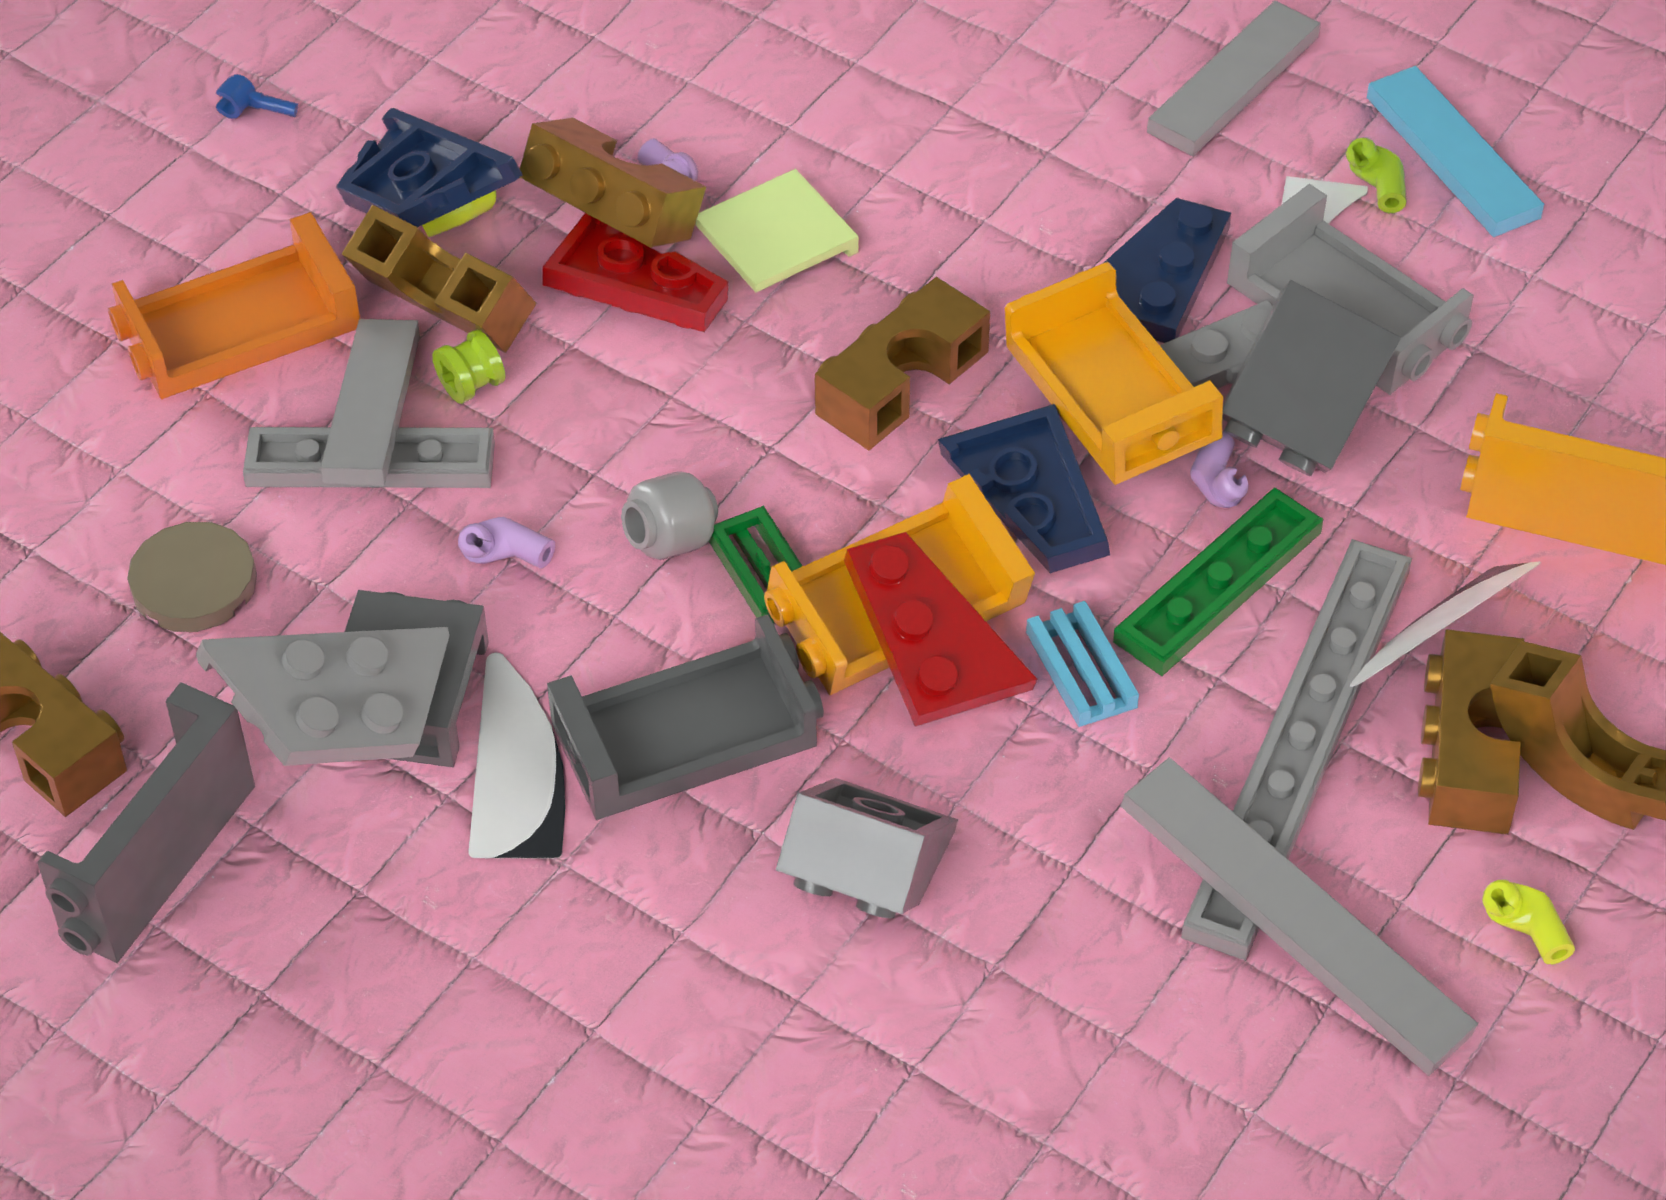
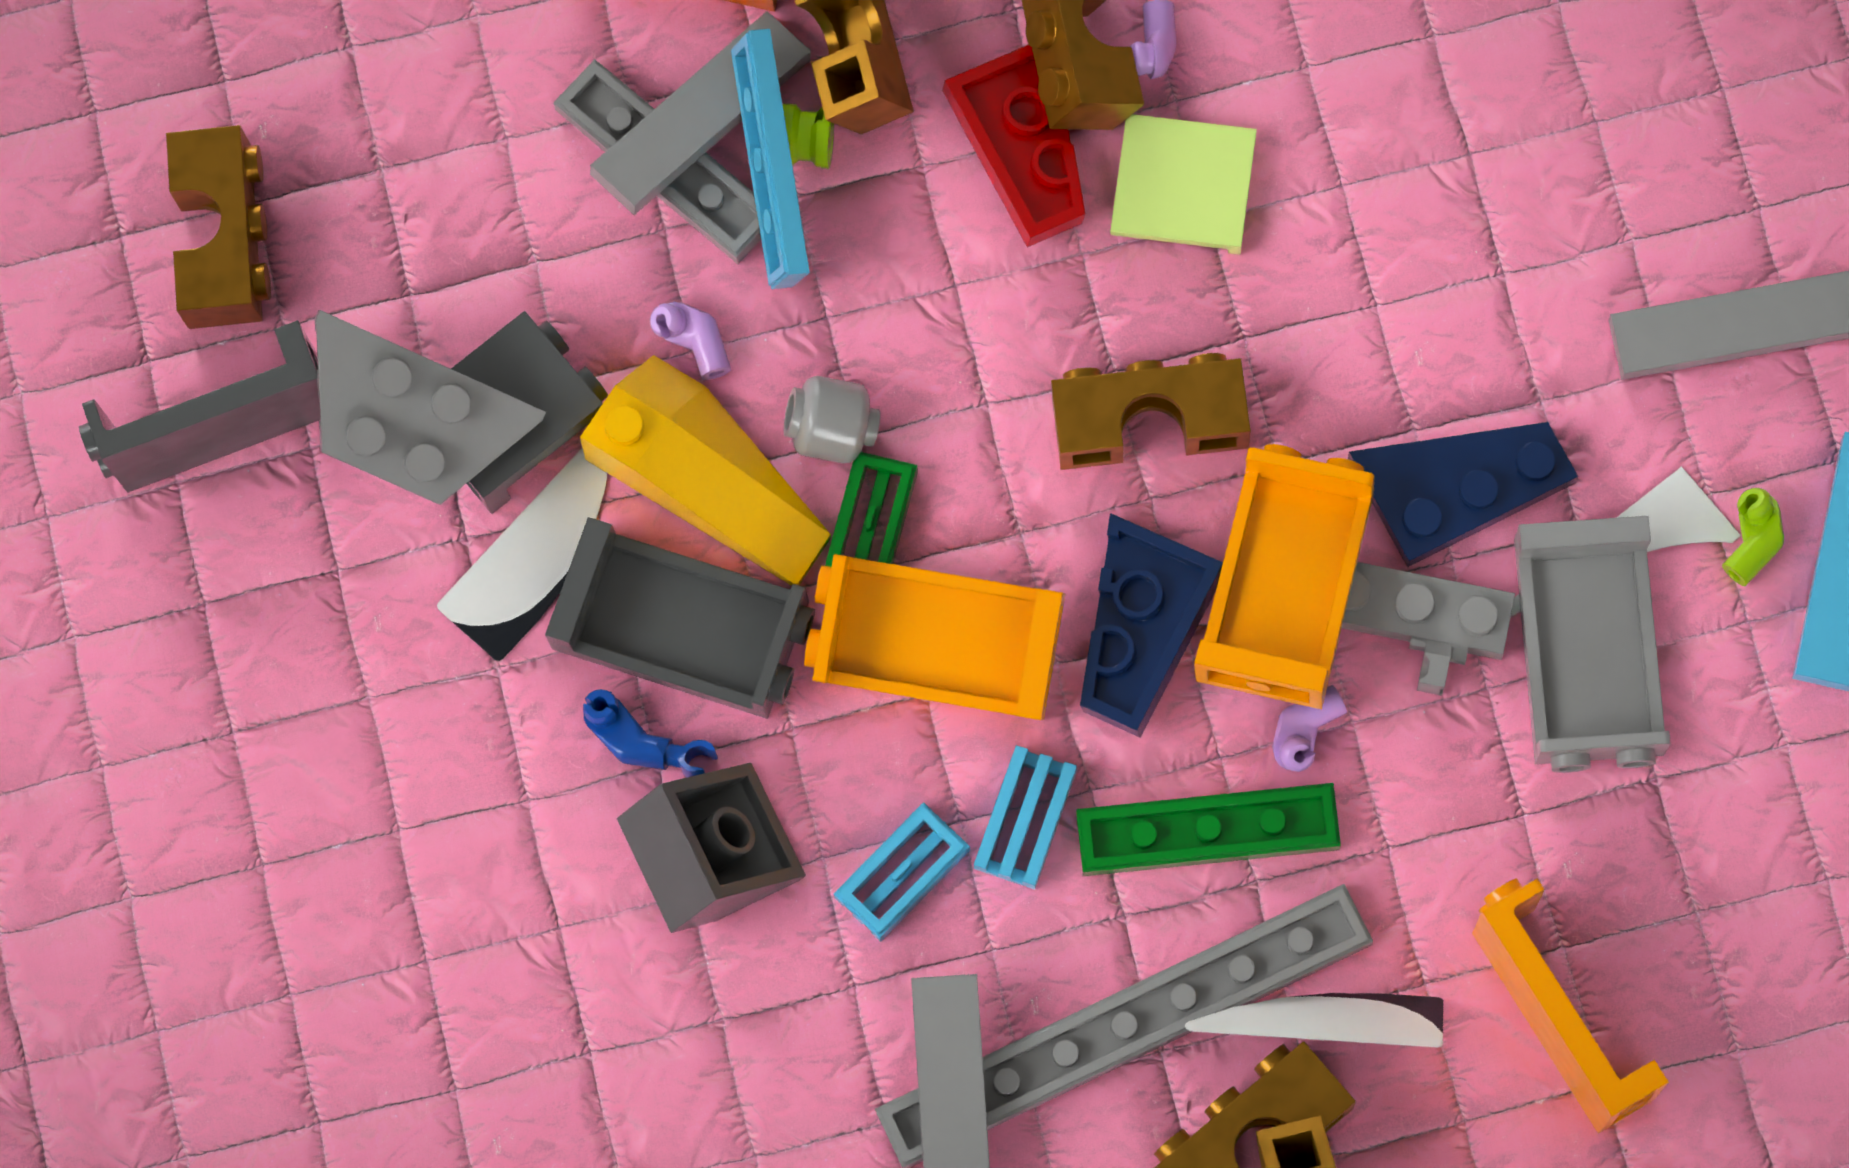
camera: 50 degrees right, 25 degrees up
dark tan tile [127,522,257,632] -> none
red wing [844,532,1038,727] -> none
dark grey slope [1223,280,1401,476] -> none
none -> yellow wedge [580,355,831,586]
none -> blue arm [583,689,718,778]
none -> medium azure tile [731,29,810,290]
none -> medium azure tile [833,802,970,942]

